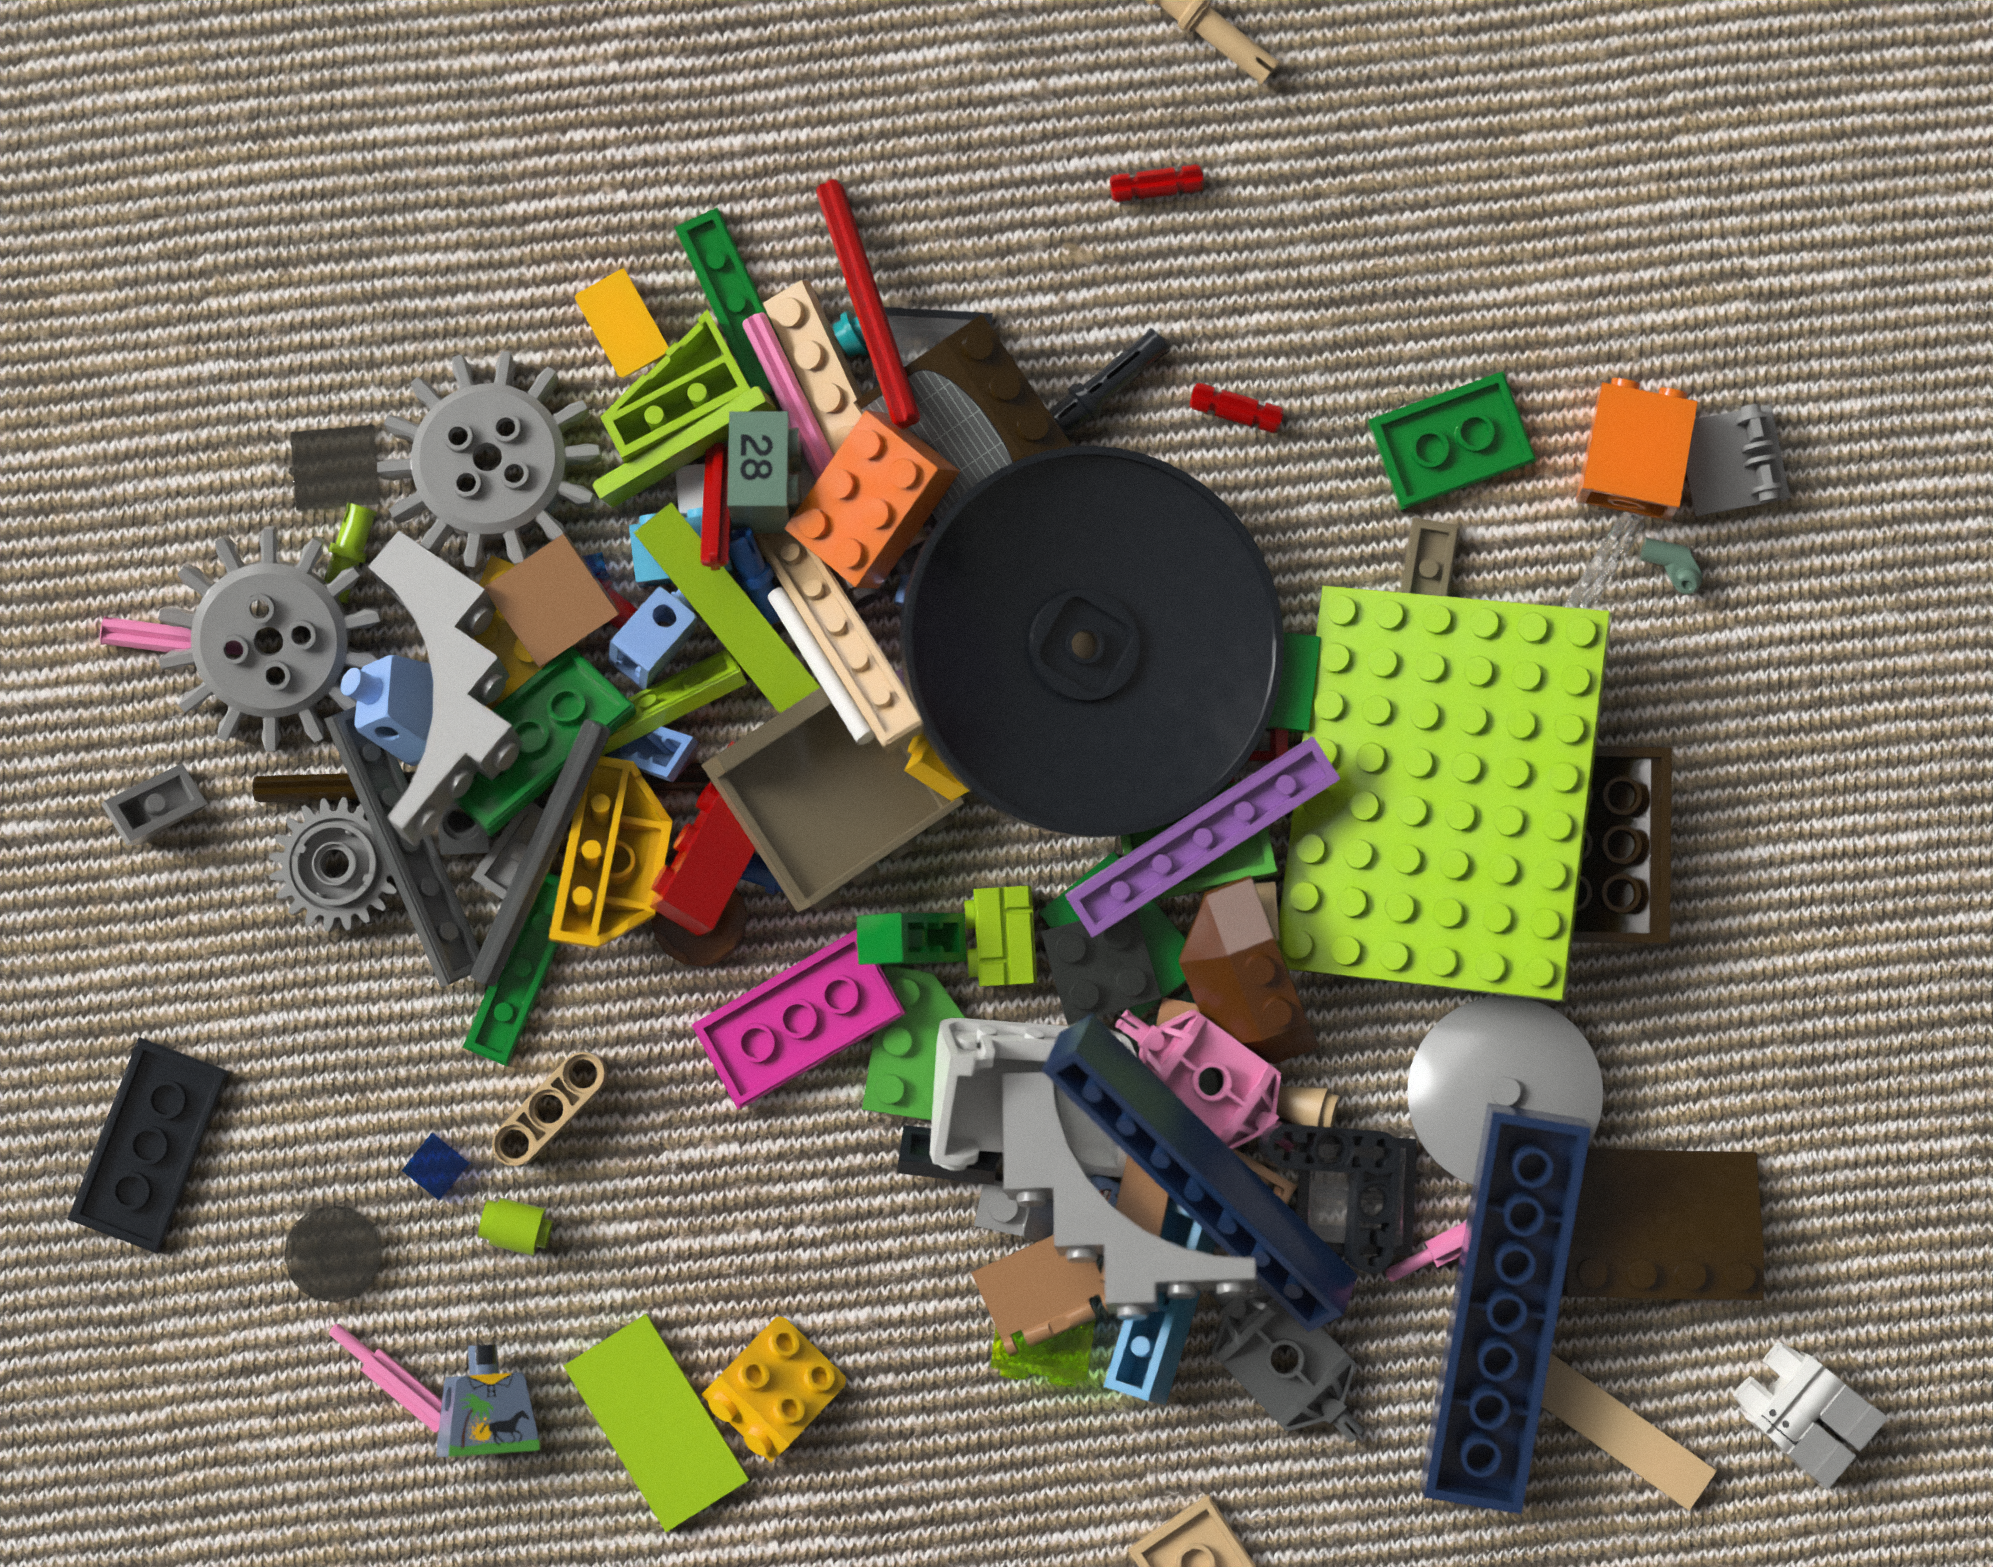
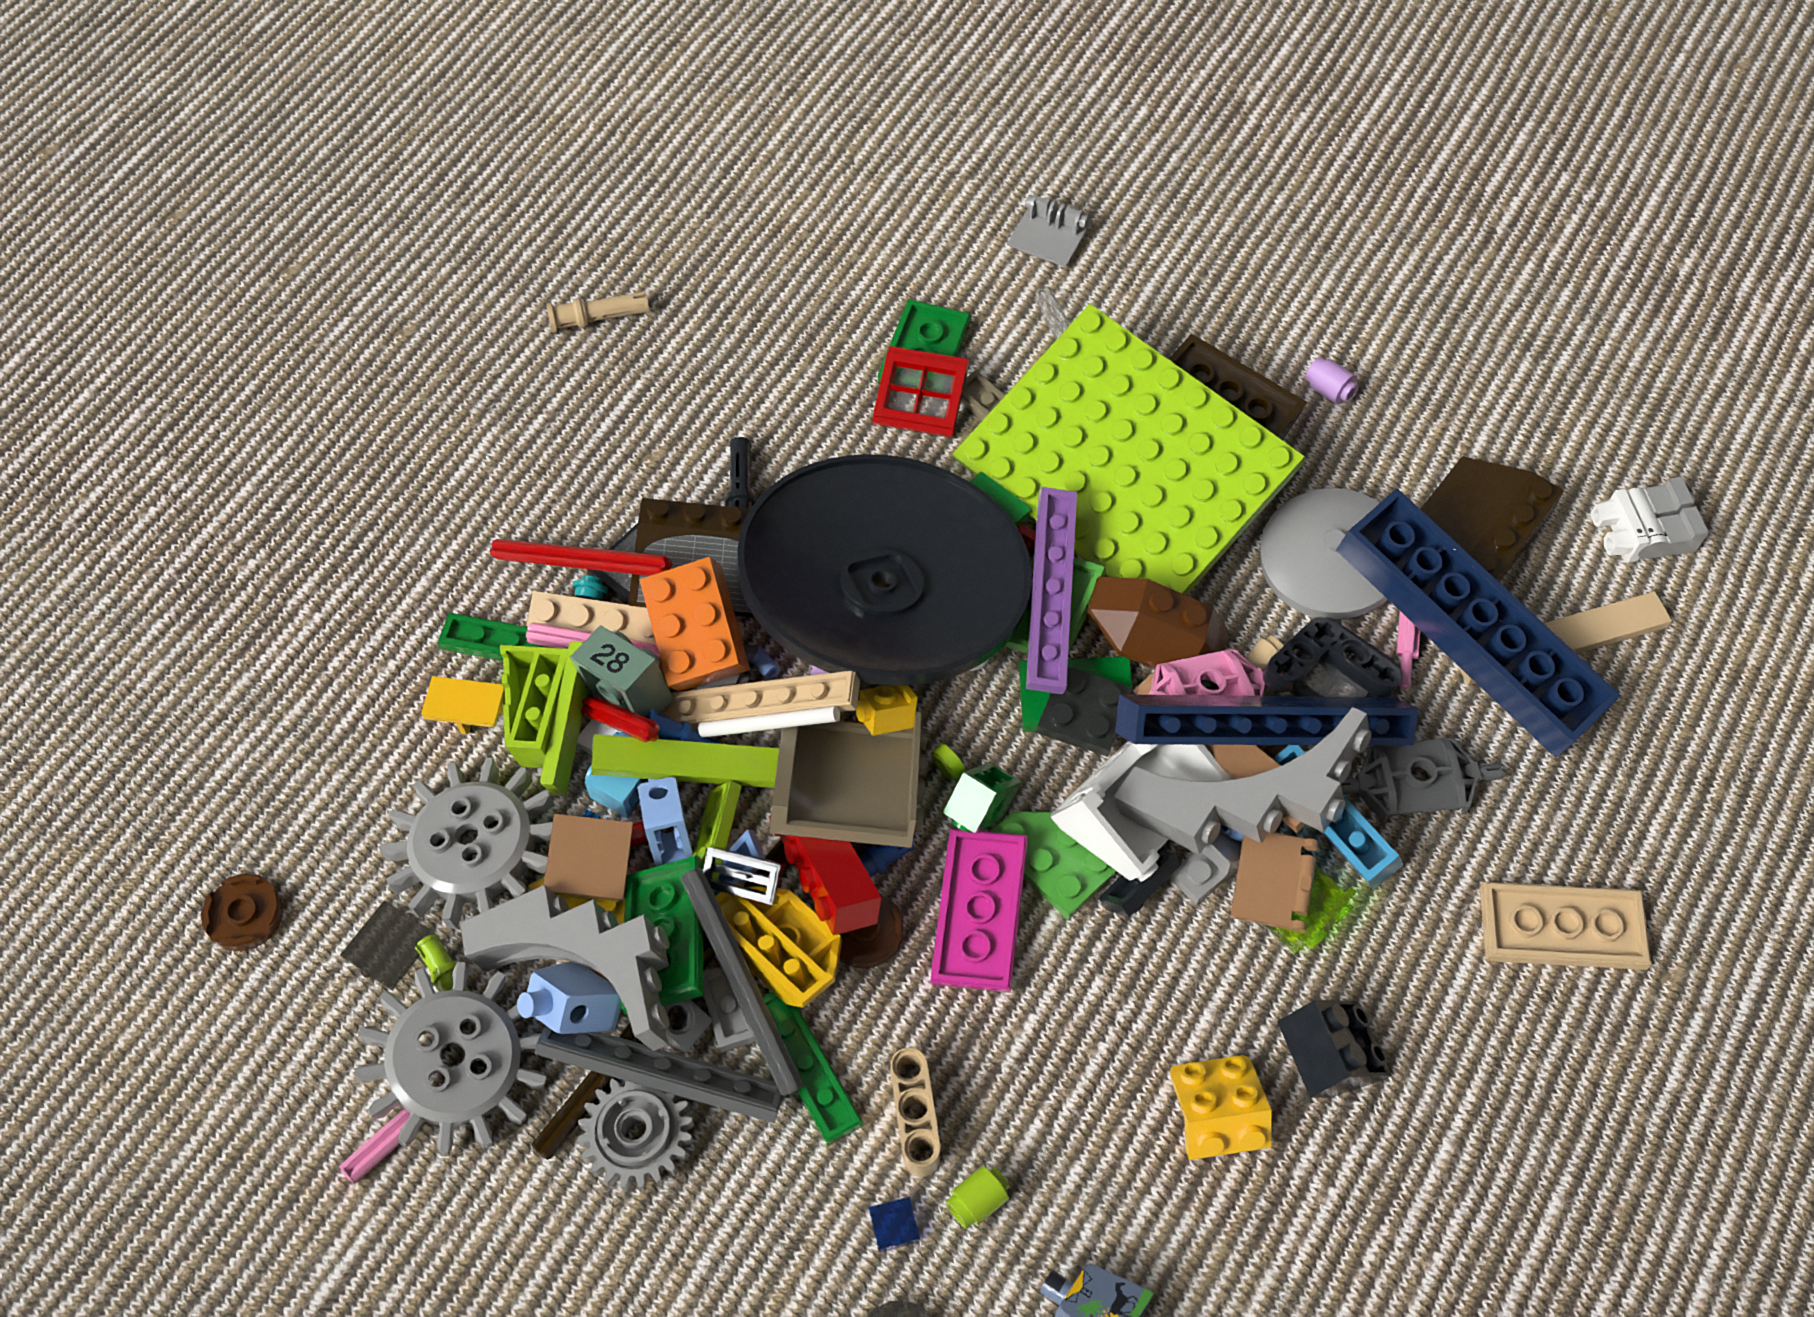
camera: 50 degrees left, 25 degrees down
light grey slope [101,763,207,845] -> none
lime tile [563,1313,750,1532] -> none
lime brick [964,886,1037,987] -> none
red axle [1109,164,1204,202] -> none
red axle [1189,383,1284,433] -> none
orange slope [1575,378,1698,521] -> none
sand green arm [1640,537,1703,595] -> none
none -> reddish brown tile [201,874,283,952]
none -> tile [703,846,785,905]
none -> red piece [872,346,969,438]
none -> lime tile [931,743,966,781]
none -> black slope [1277,1000,1392,1098]
none -> lavender brick [1305,357,1358,405]

